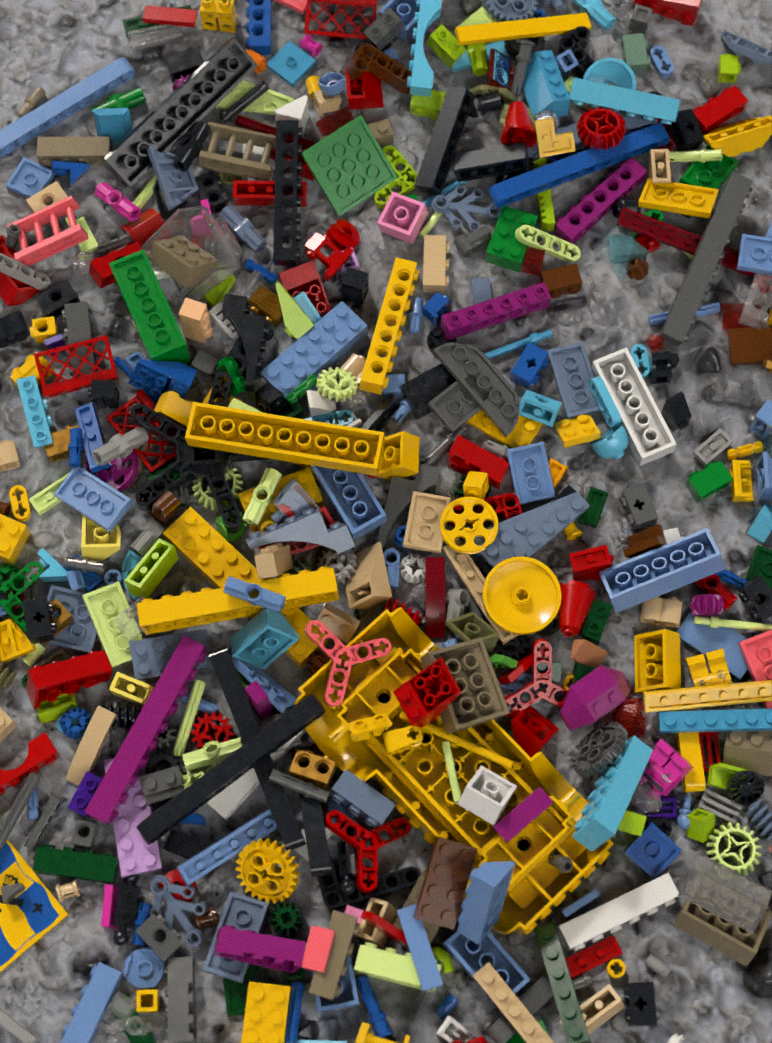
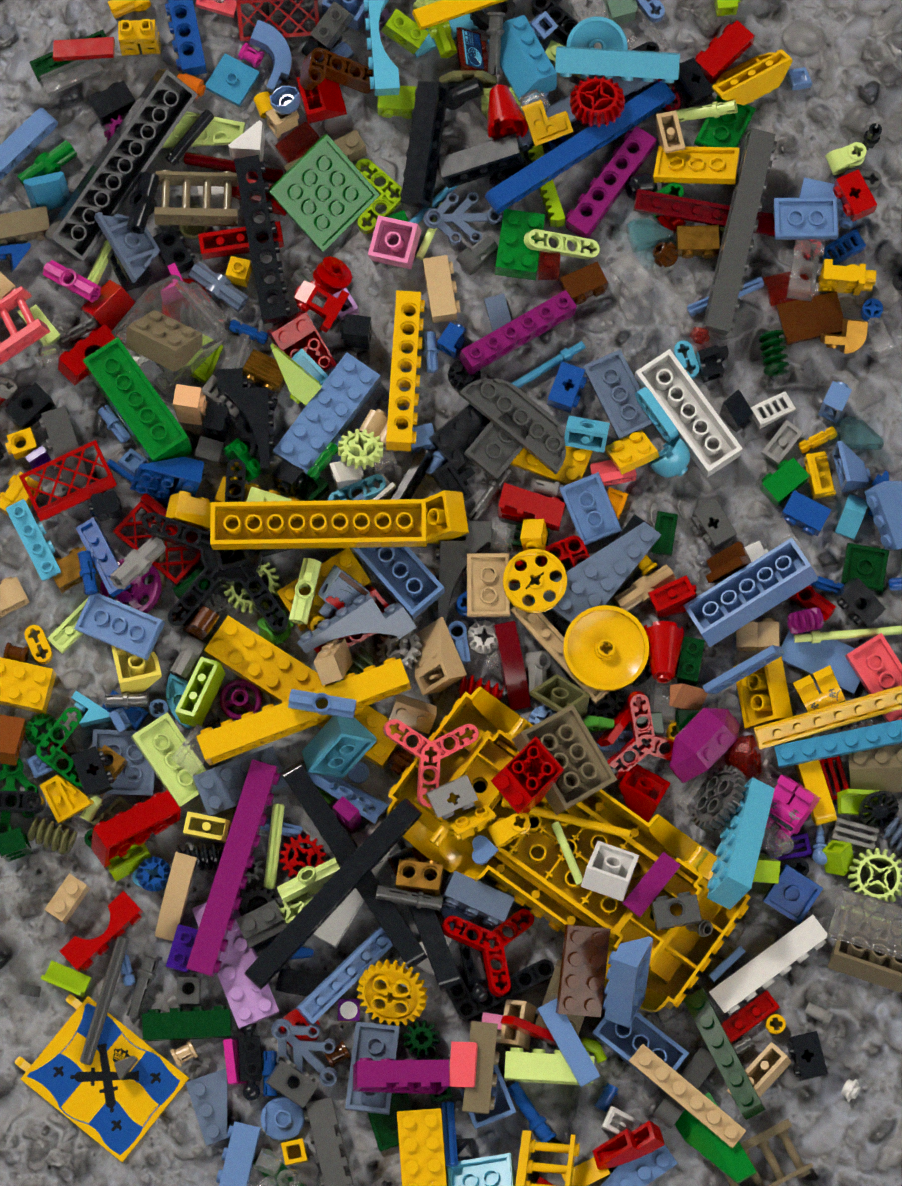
camera: 10 degrees left, 5 degrees up
none -> medium blue axle [98,405,130,443]
none -> sand blue wing [185,1068,228,1146]
none -> black brick [202,402,232,442]
none -> magenta piece [220,679,262,720]
none -> yellow brick [225,256,252,288]
none -> medium blue arch [249,20,291,93]
none -> tile [338,999,360,1022]
none -> medium blue tile [348,761,369,784]
none -> light grey brick [426,775,478,820]
none -> black hinge [431,462,475,502]
none -> medium blue tile [472,835,499,865]
none -> coral panel [590,460,637,487]
none -> tan piece [613,564,676,611]
none -> dark grey brick [651,892,701,931]
none -> pearl gold brick [676,225,720,259]
none -> medium blue tile [703,645,785,694]
none -> white slope [751,391,796,429]
none -> dark green piece [759,330,790,376]
none -> blue brick [780,490,831,536]

